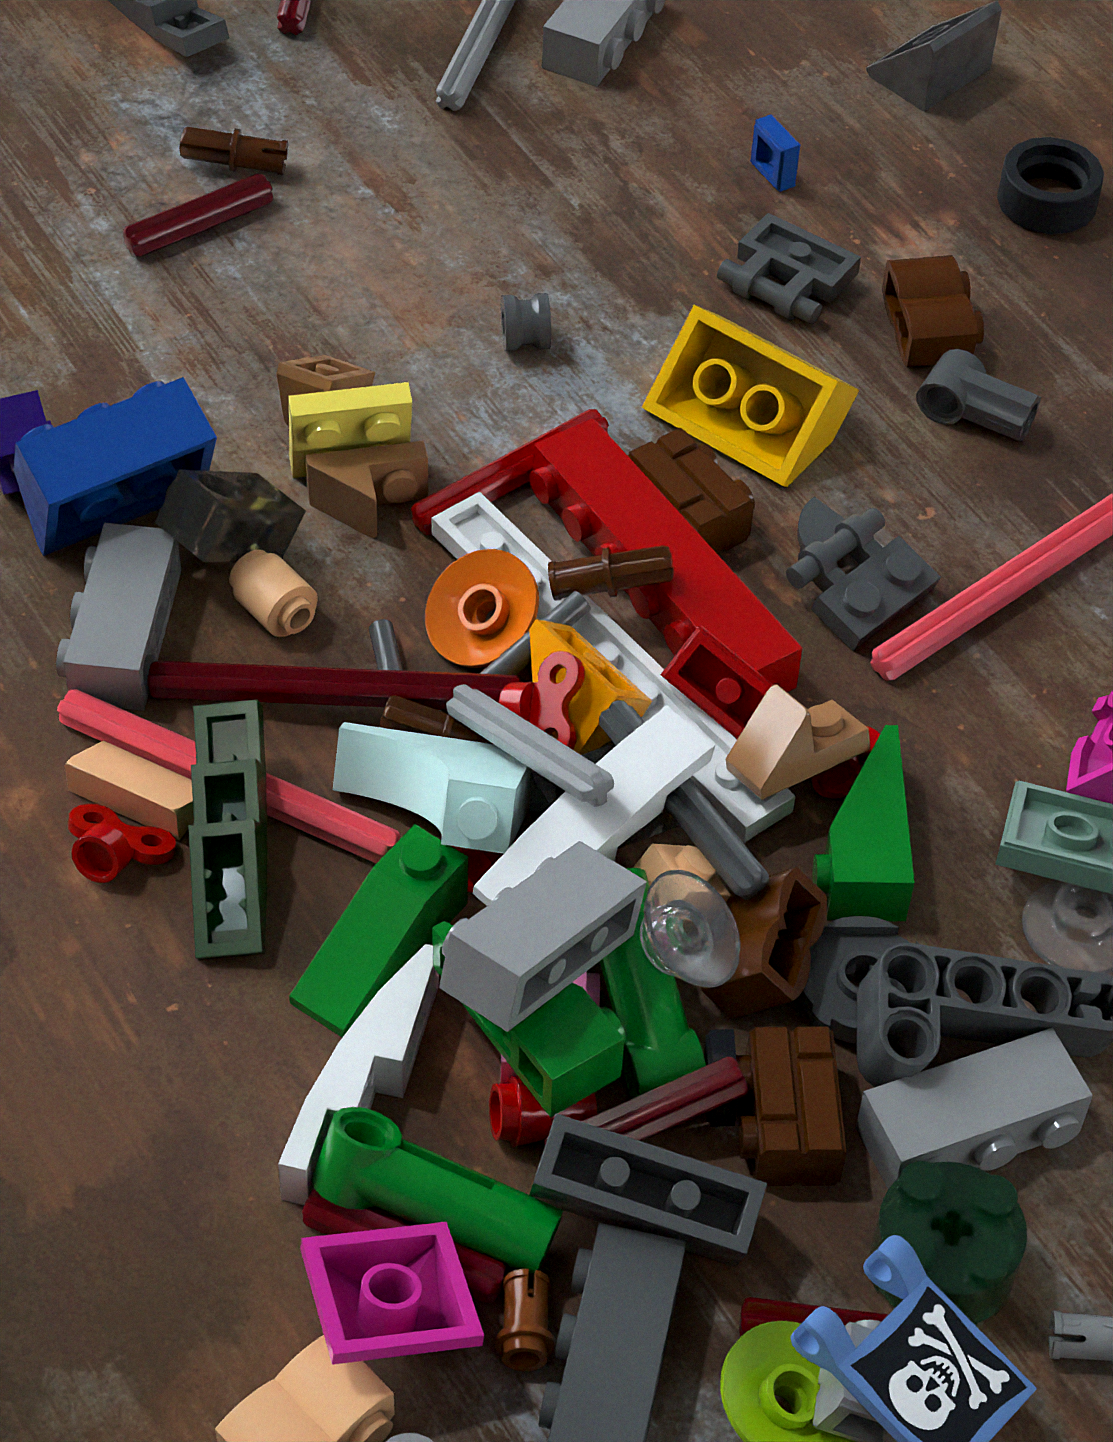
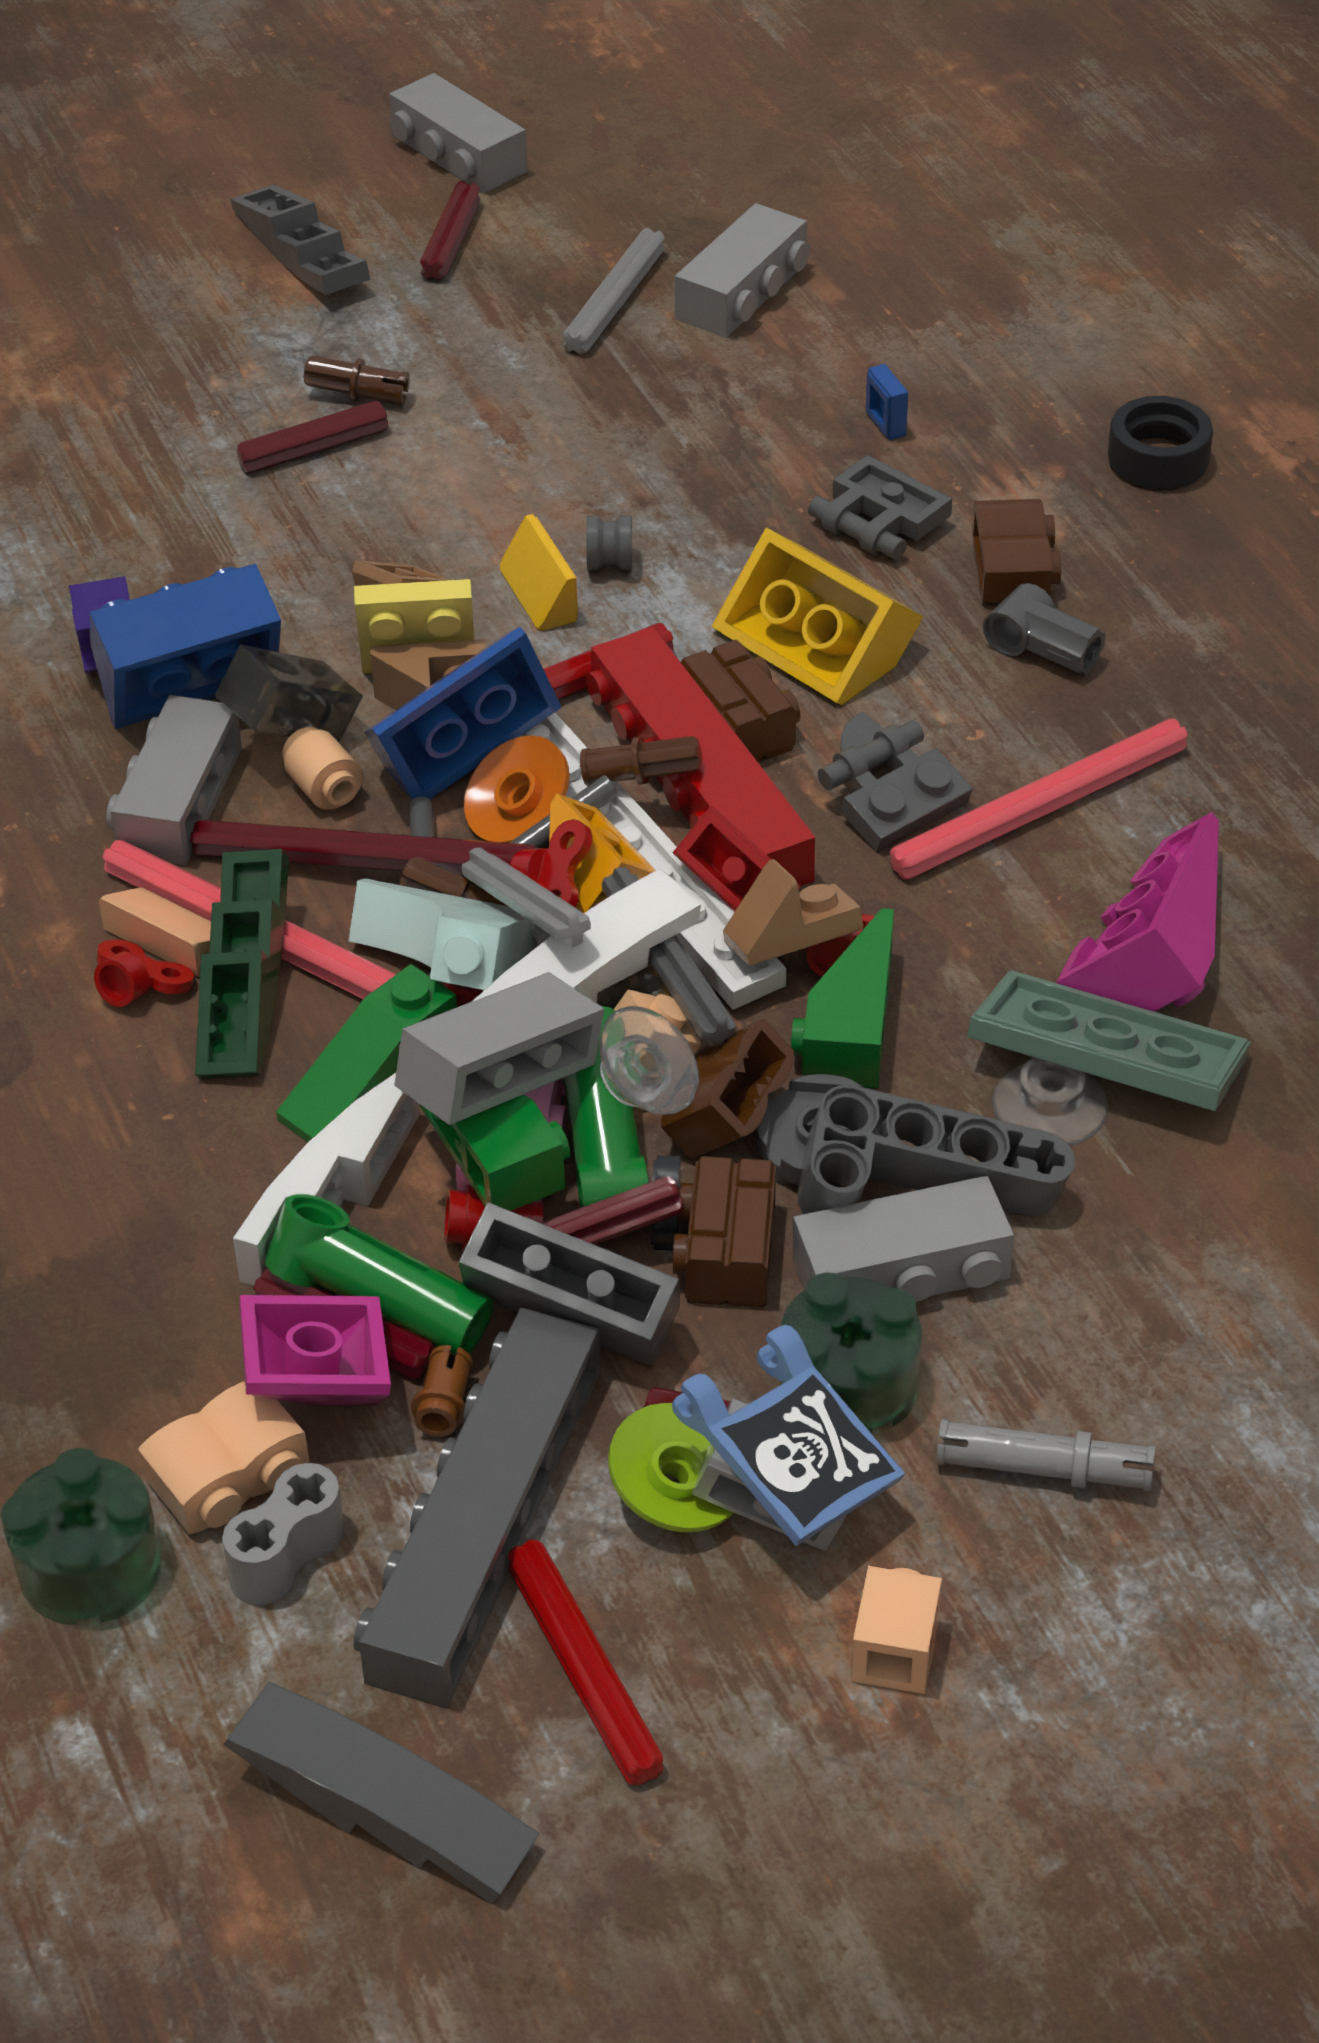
camera: 10 degrees right, 5 degrees down
flat silver slope [866,0,1002,111] -> none
none -> blue slope [364,627,562,800]
none -> yellow slope [500,514,578,631]

